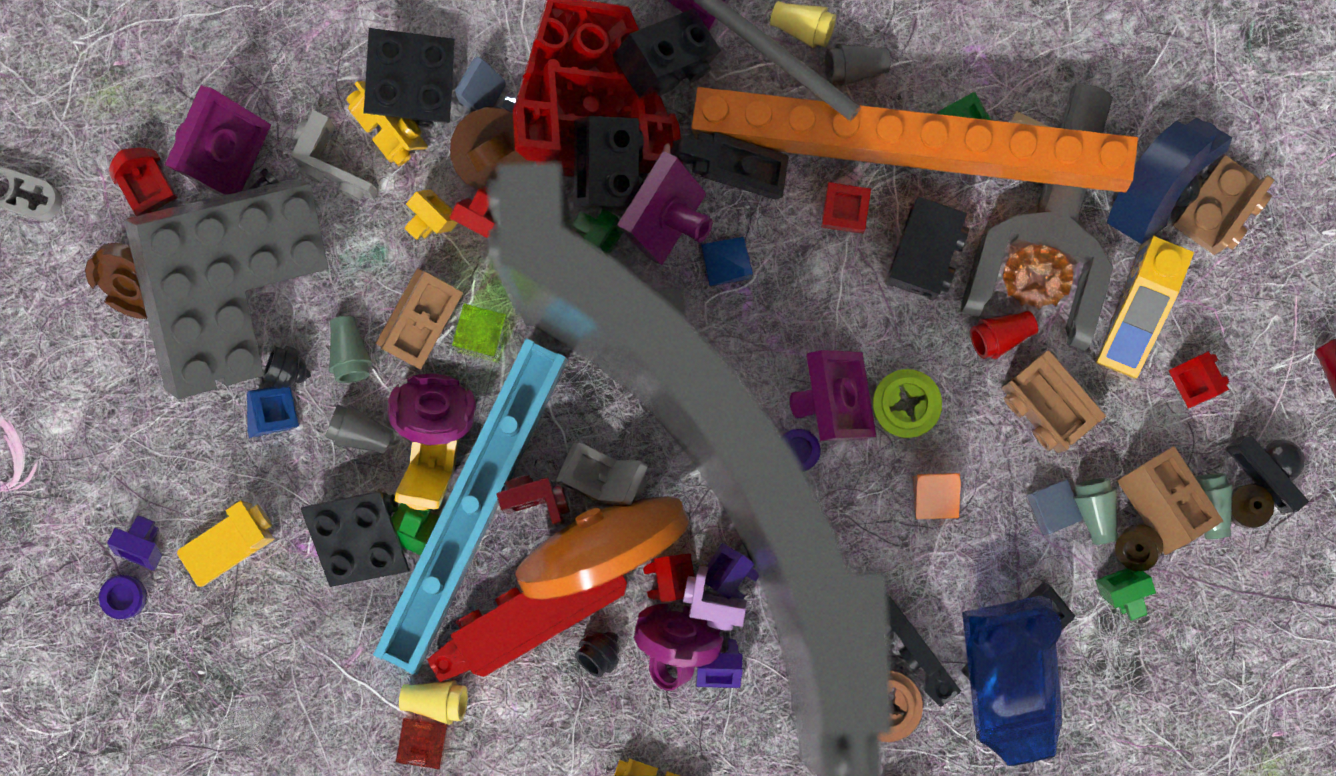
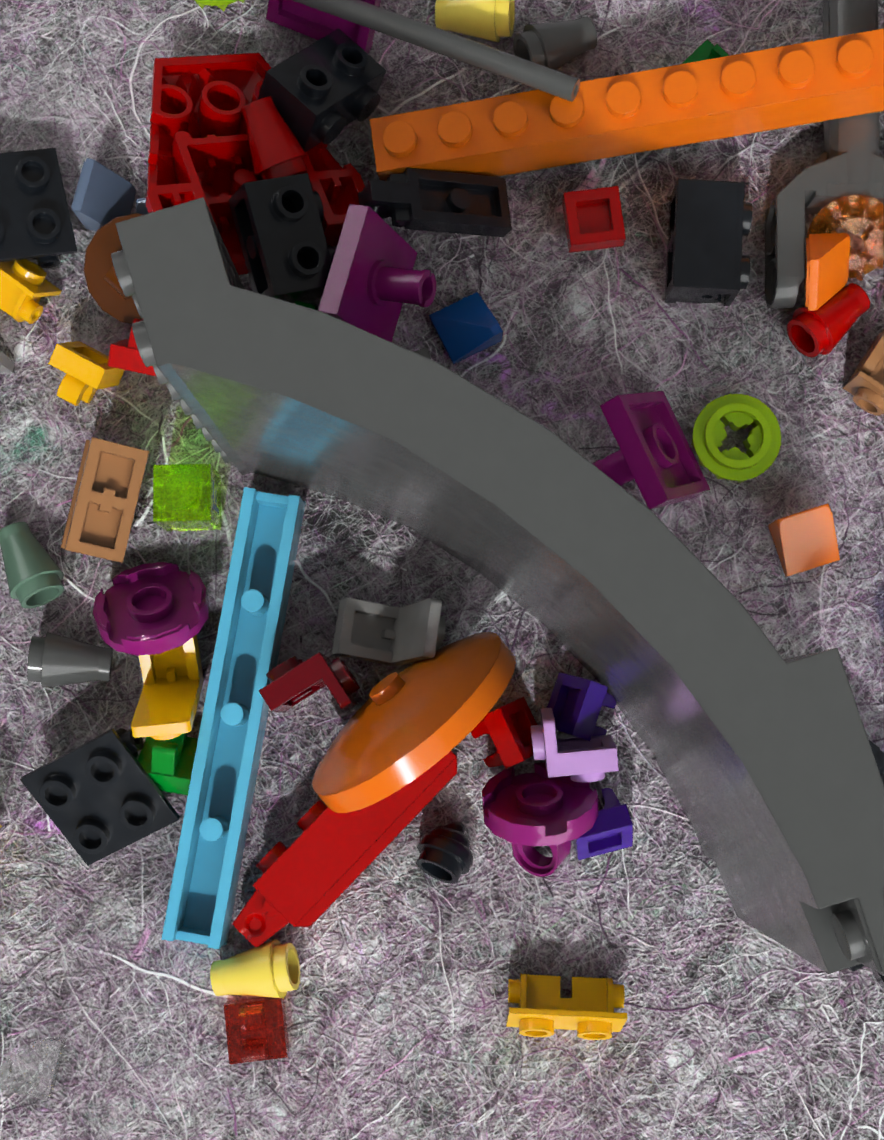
camera: 10 degrees left, 0 degrees up
none -> red cone [240,96,307,180]
none -> orange slope [804,233,850,311]

